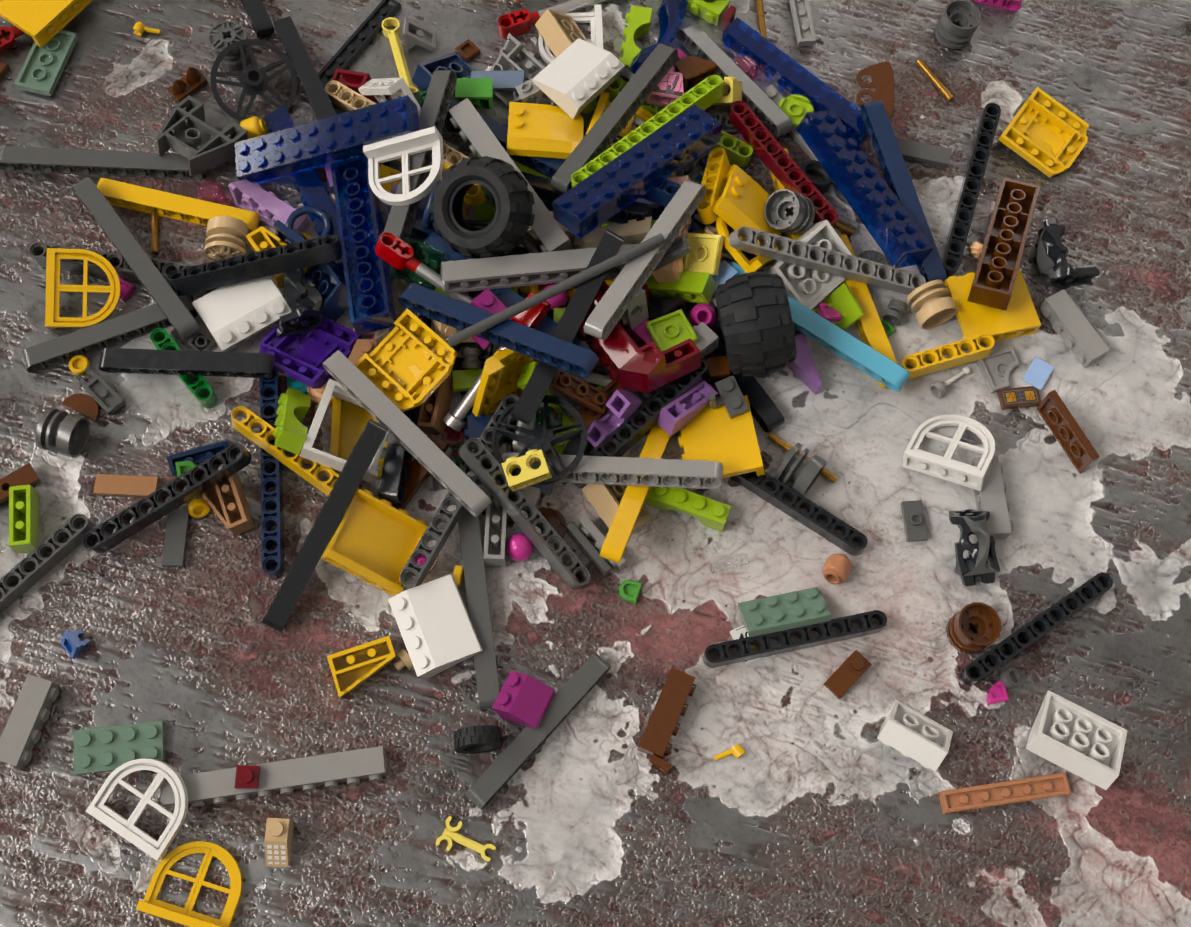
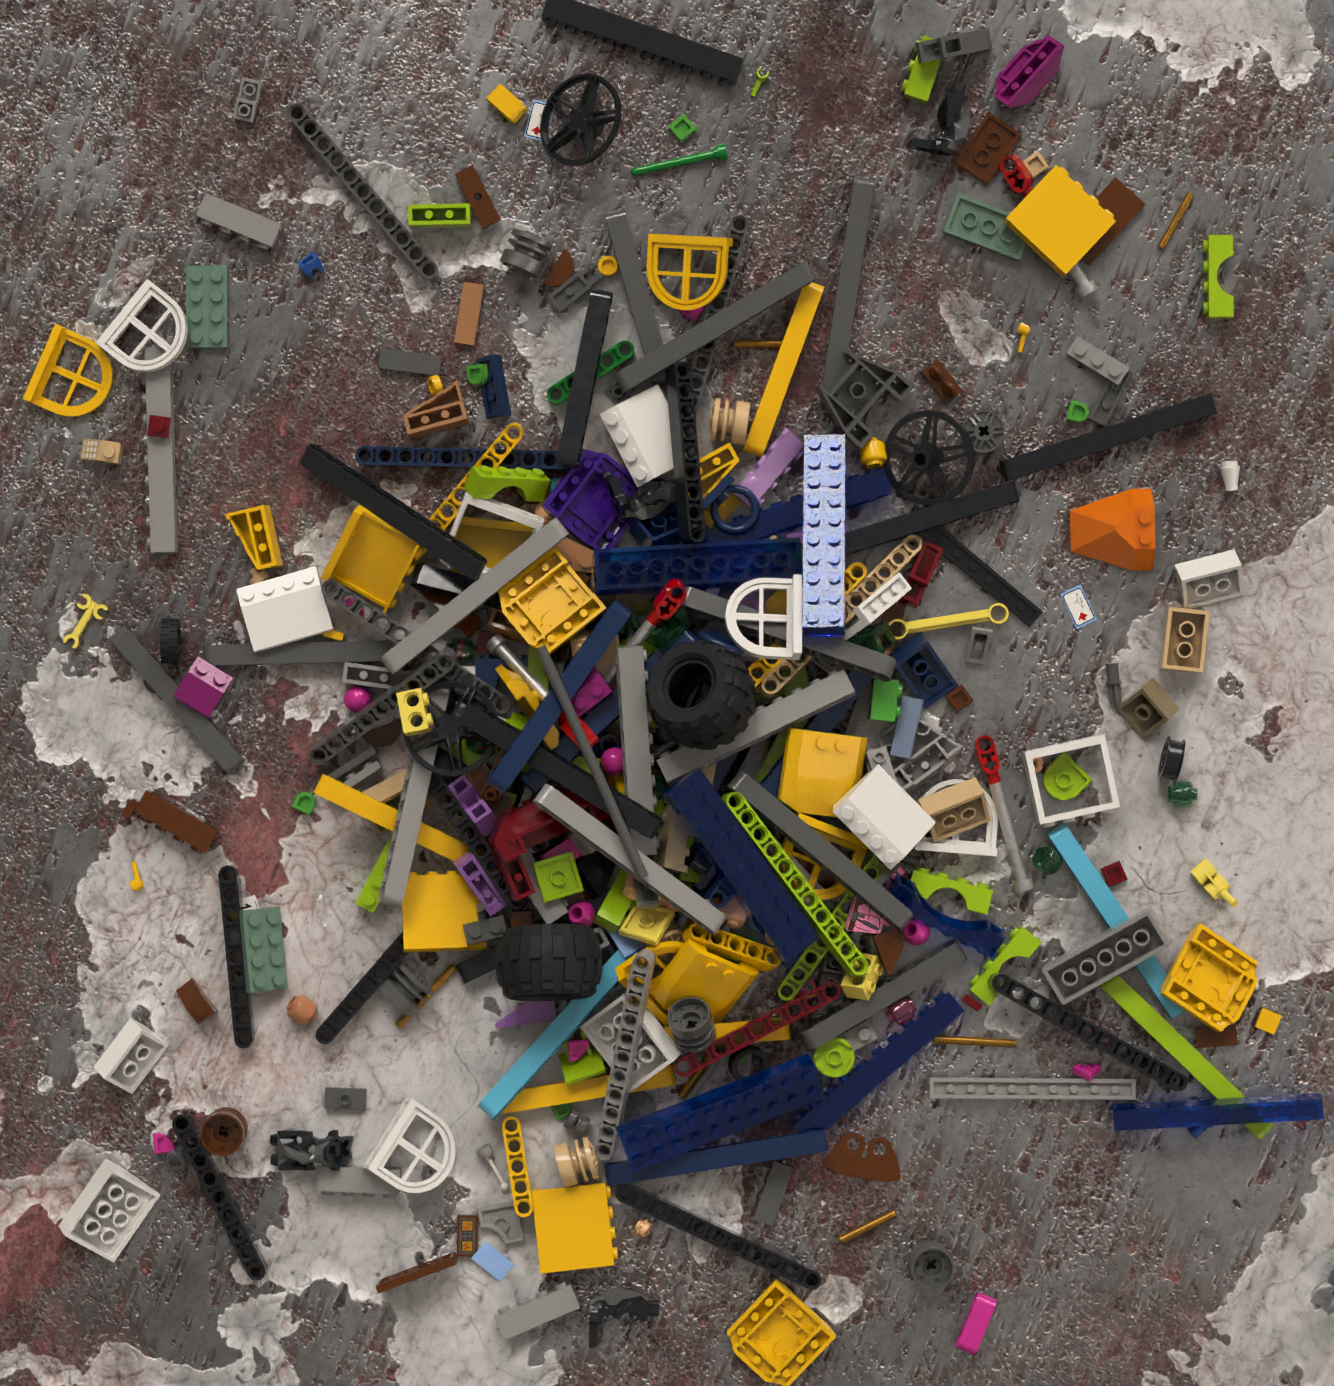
camera: 100 degrees right, 20 degrees up
black beam [82,444,252,553] -> none
clear pink head [196,180,226,204] -> none
nougat tile [938,772,1072,814] -> none
reddish brown brick [967,177,1040,311] -> none

